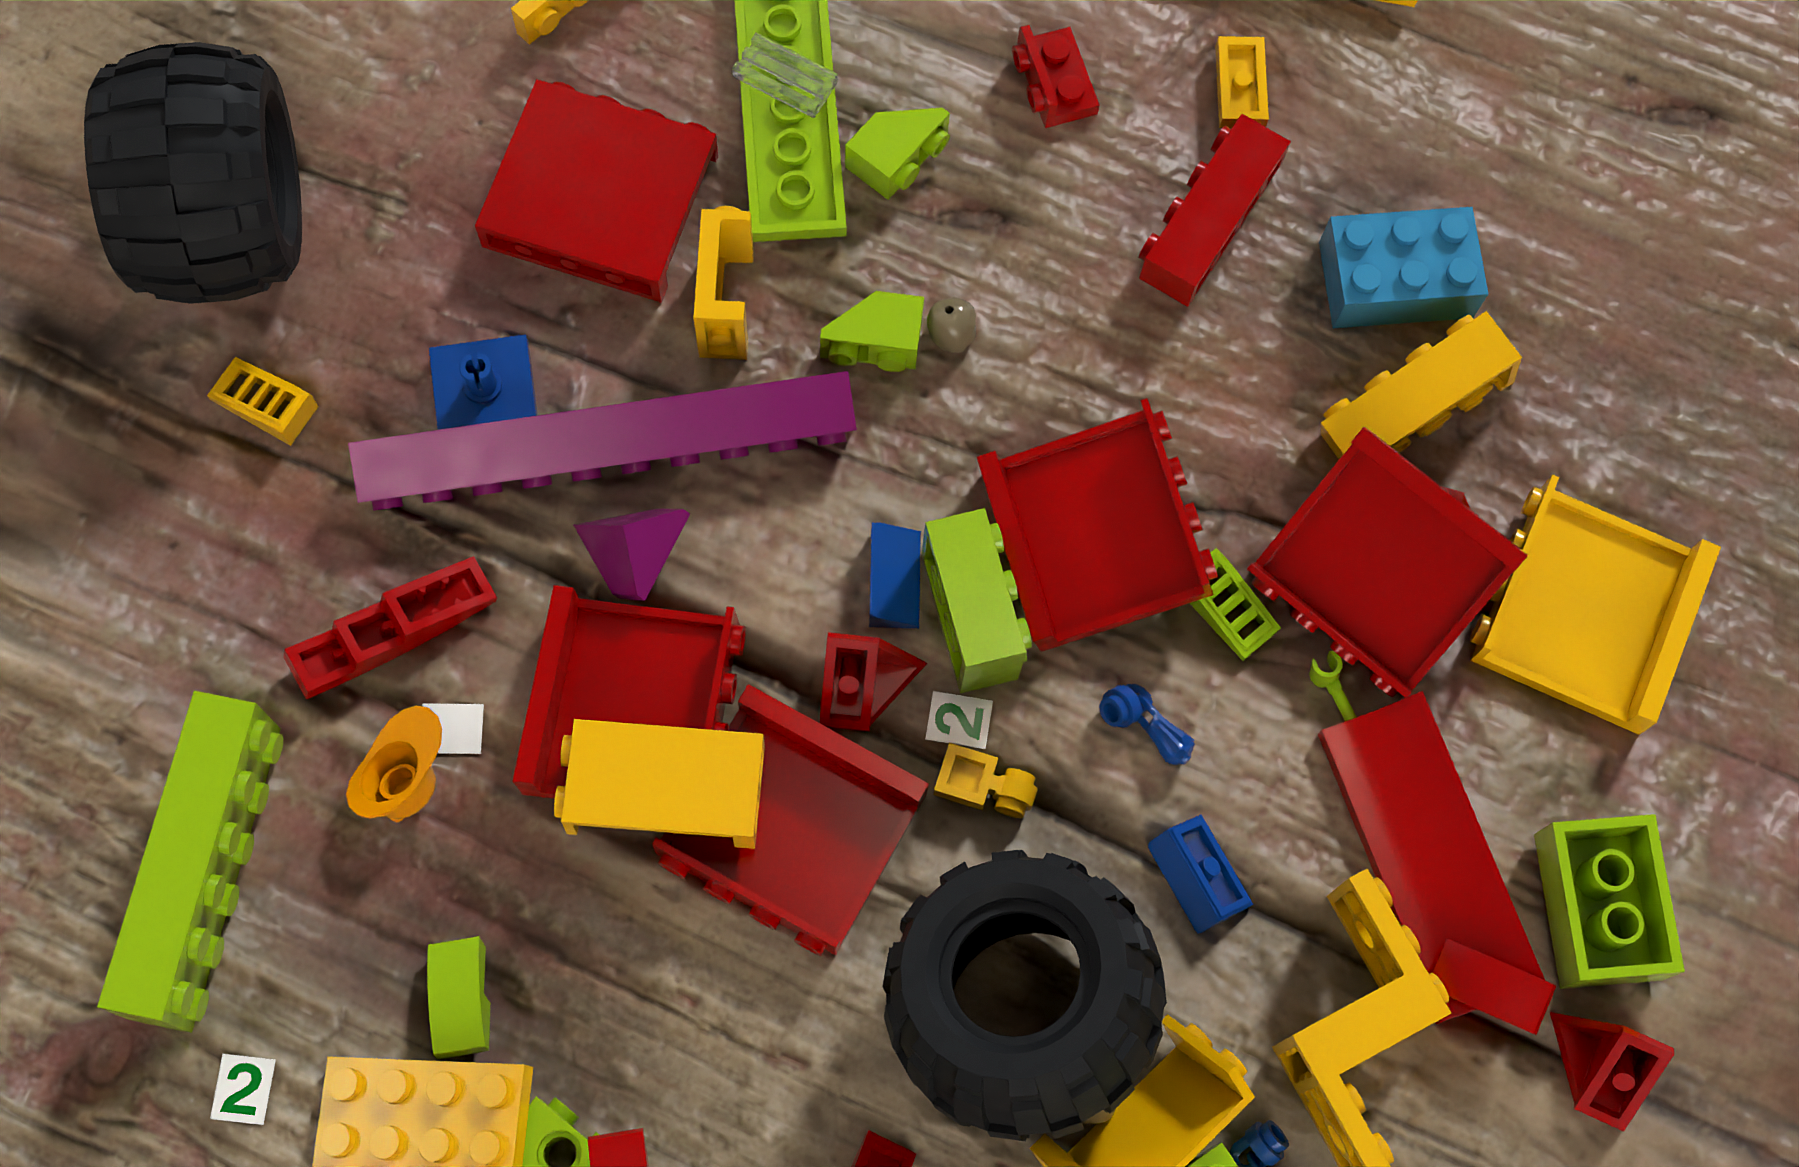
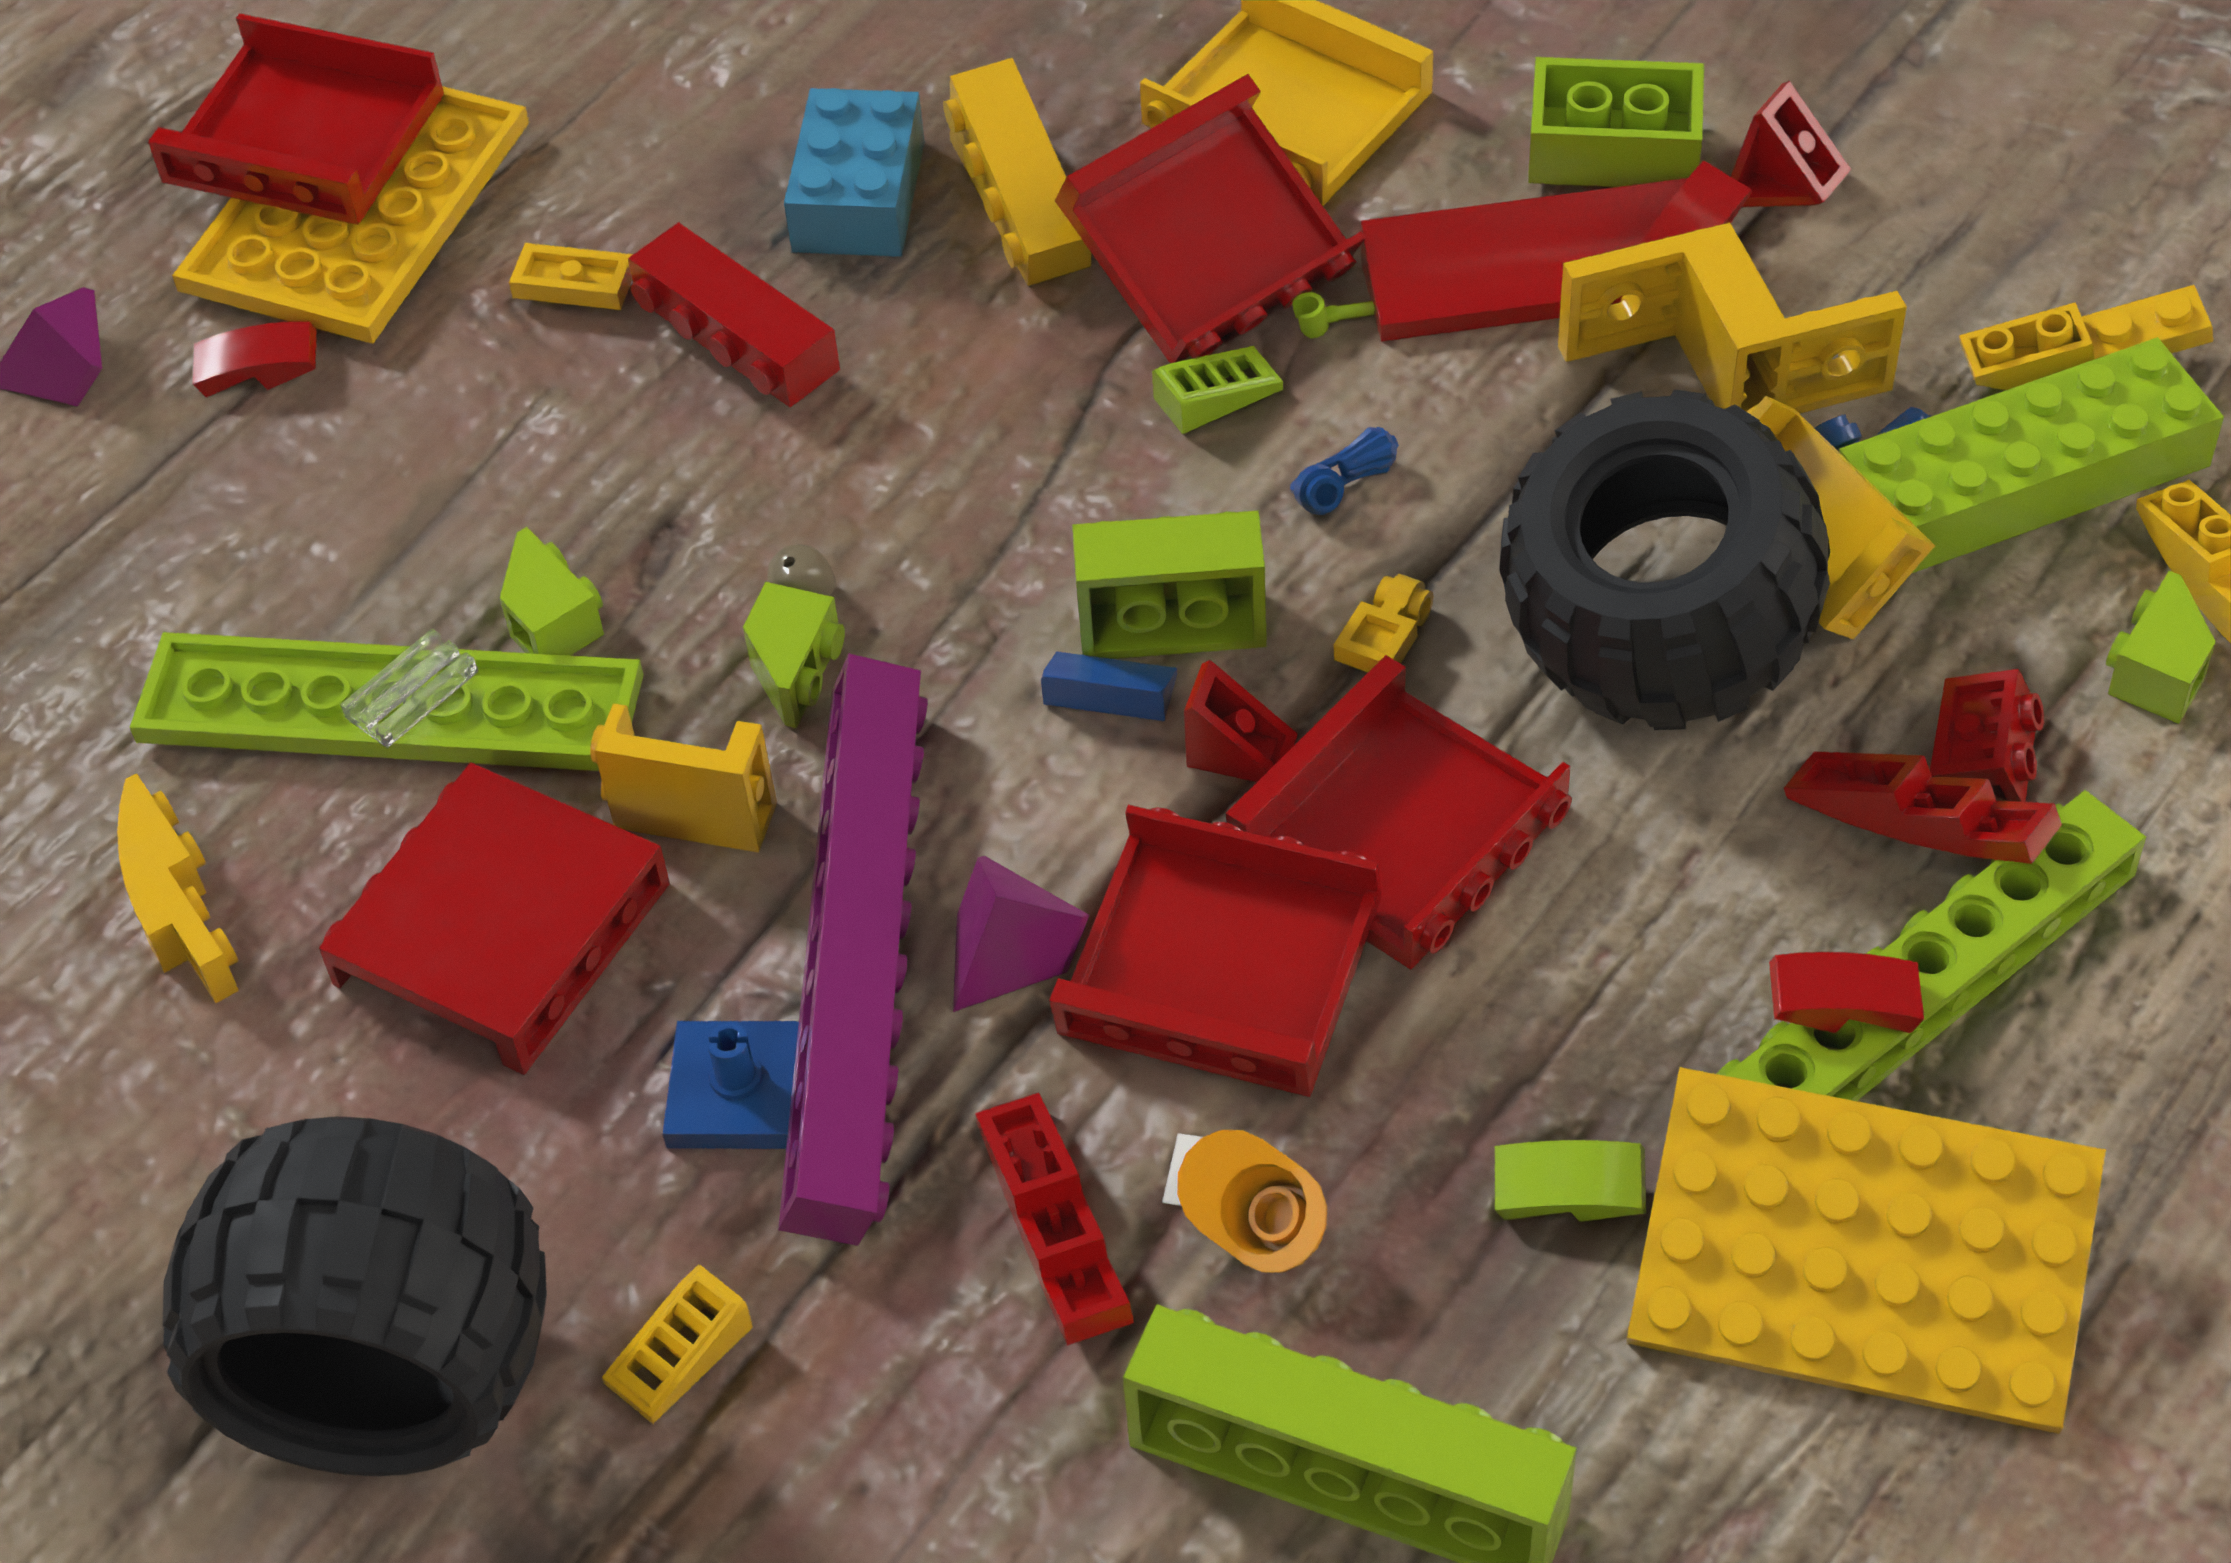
camera: 70 degrees left, 20 degrees down
white sticker [210,1054,276,1125] -> none
yellow panel [554,719,765,849] -> none
white sticker [925,691,993,749] -> none
red panel [977,398,1218,652] -> none
red bracket [1012,25,1100,128] -> none
blue slope [1148,814,1254,933] -> none

